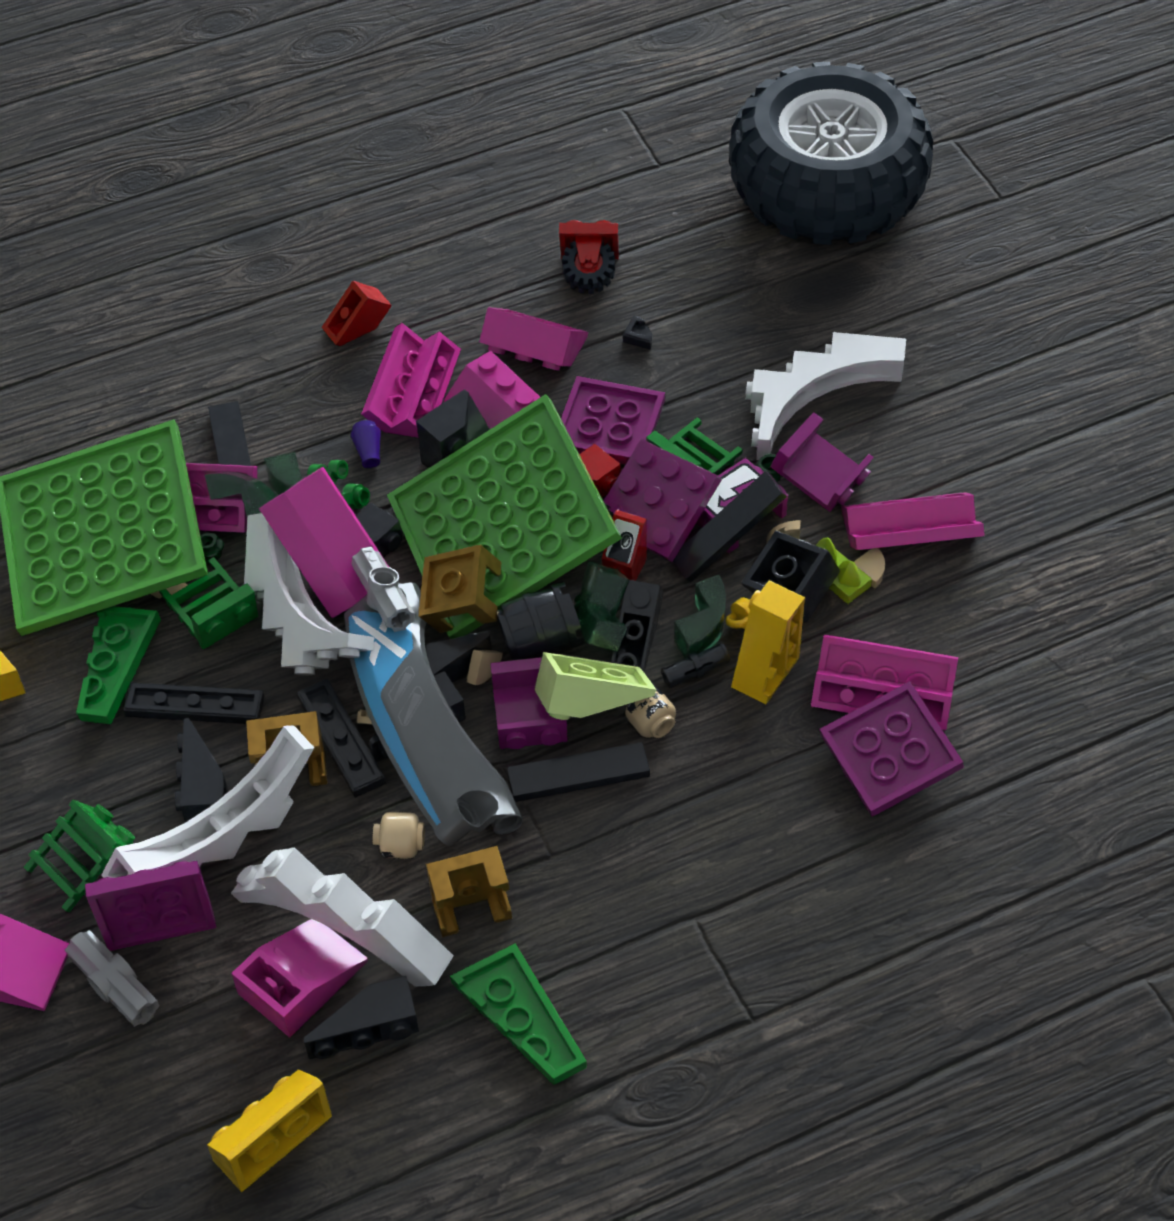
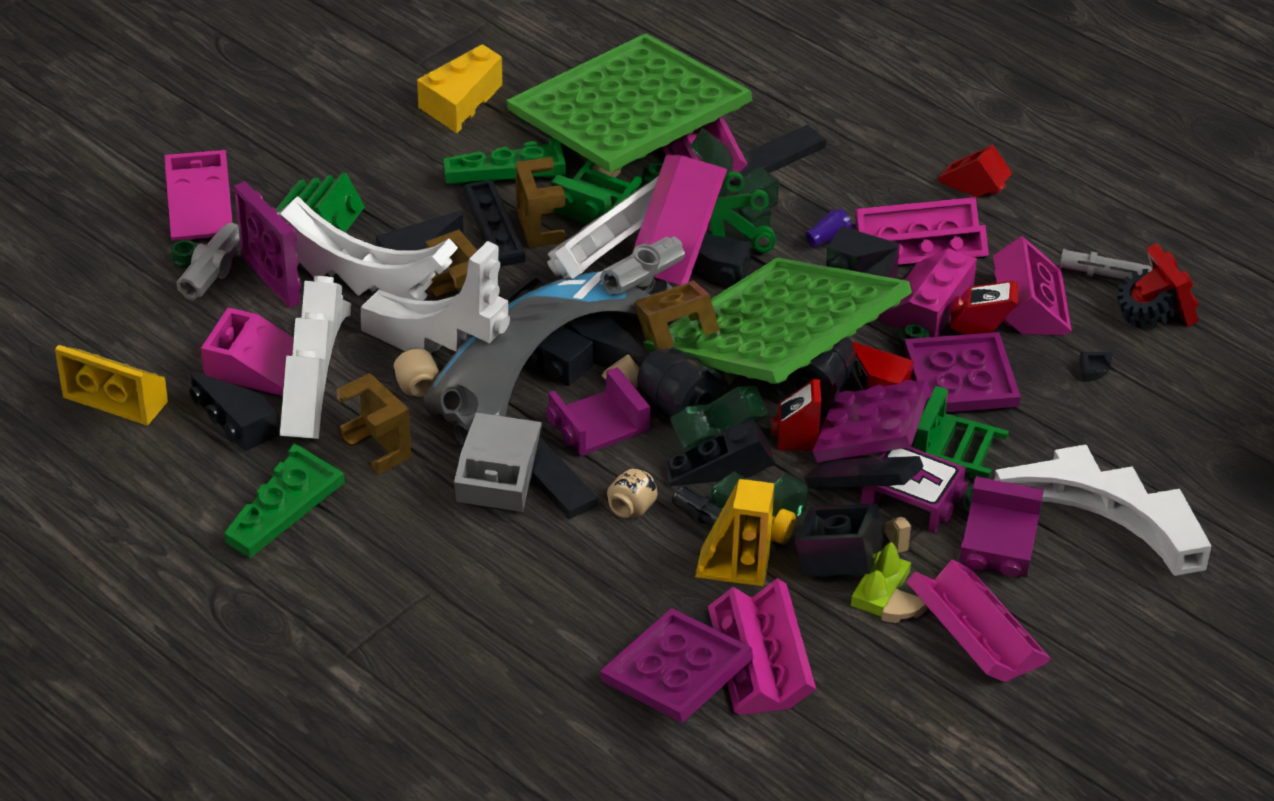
camera: 65 degrees right, 10 degrees down
yellowish green slope [535,652,656,720] -> none
none -> dark green plate [169,240,197,268]
none -> white arch [361,241,510,354]
none -> light grey slope [454,413,542,512]
none -> pearl gold panel [515,157,565,248]
none -> red slope [949,280,1019,335]
none -> light grey pin [1059,249,1152,280]

